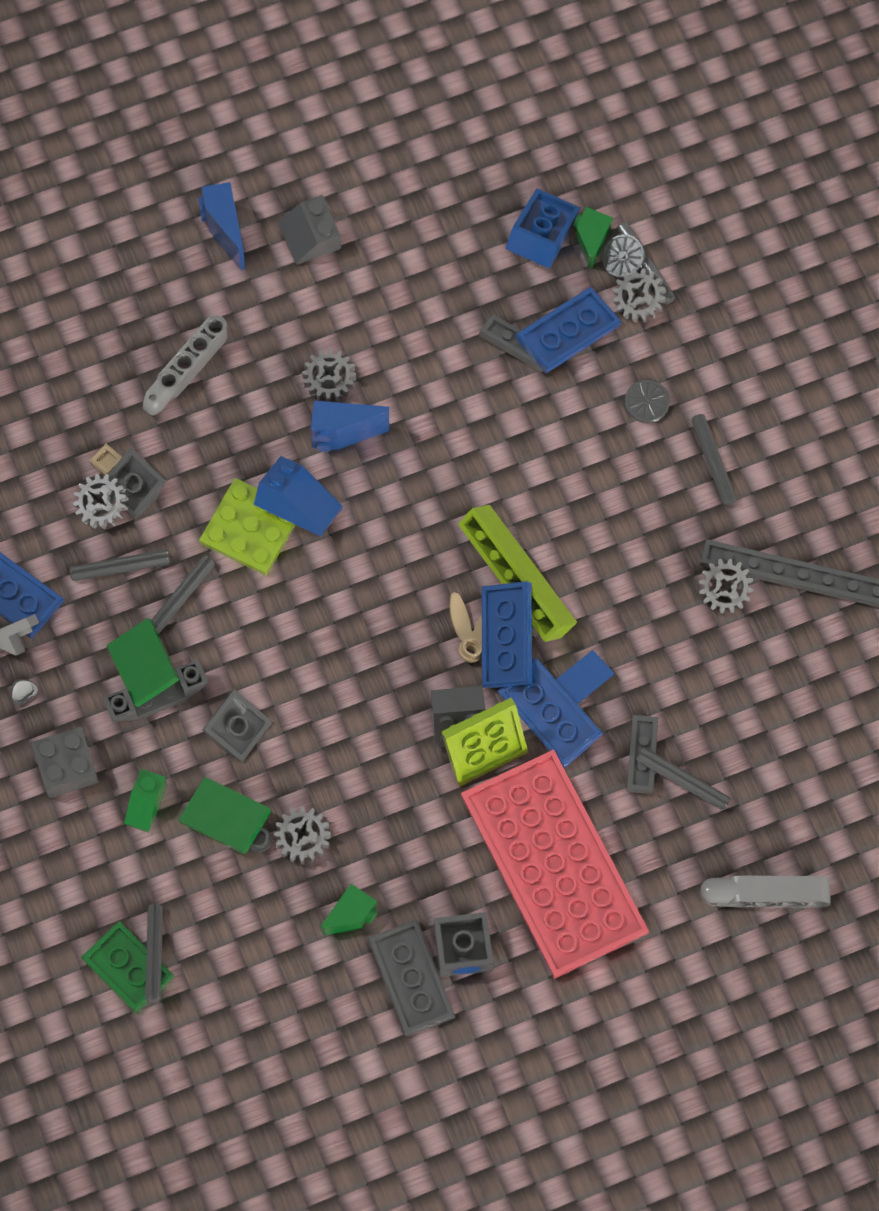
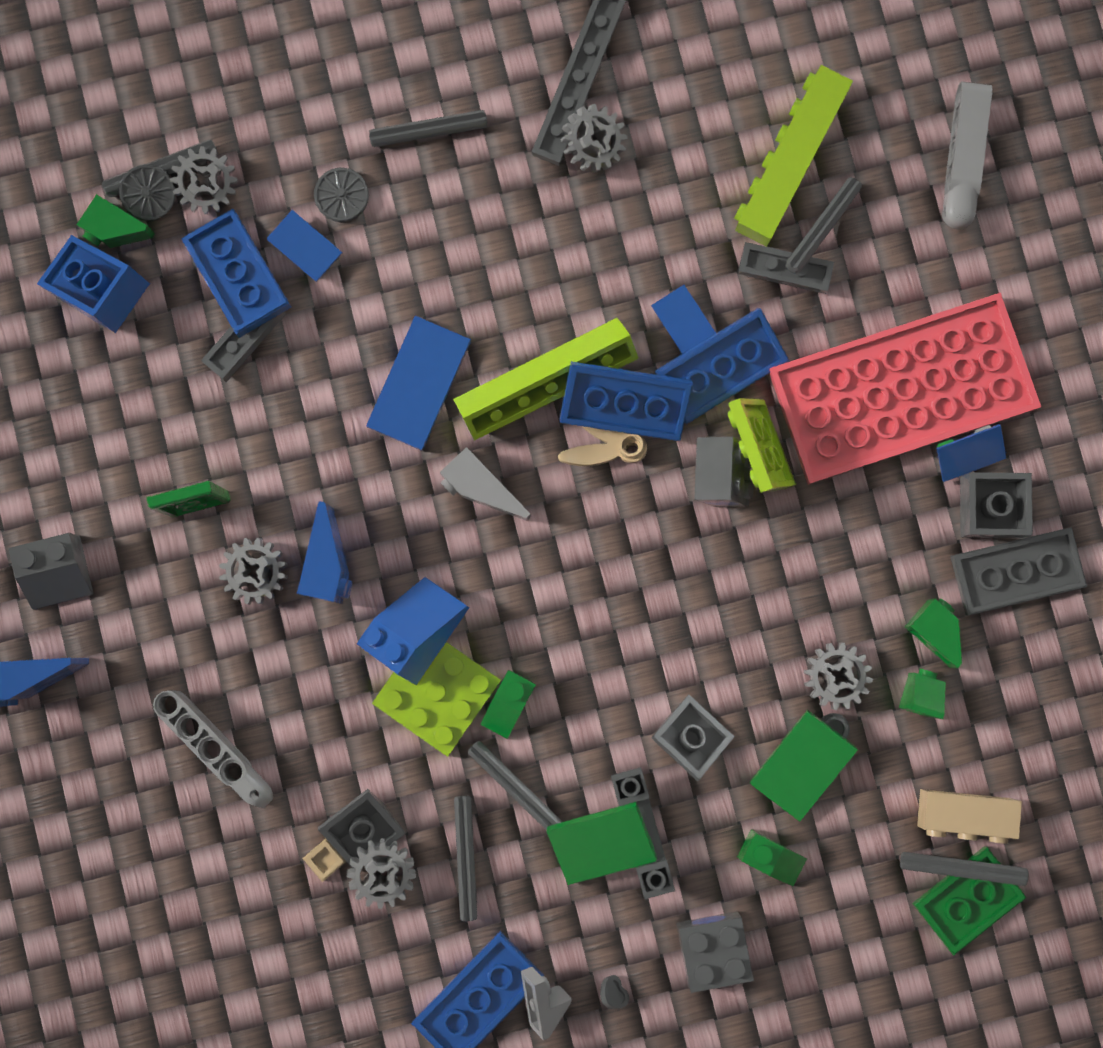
camera: 80 degrees left, 15 degrees up
none -> green tile [146,481,231,518]
none -> blue piece [266,210,342,282]
none -> blue tile [366,316,471,451]
none -> light grey slope [440,447,531,521]
none -> green slope [480,670,536,739]
none -> lime brick [734,65,853,247]
none -> green slope [899,669,946,719]
none -> tan brick [917,789,1022,844]
none -> blue piece [936,424,1006,482]

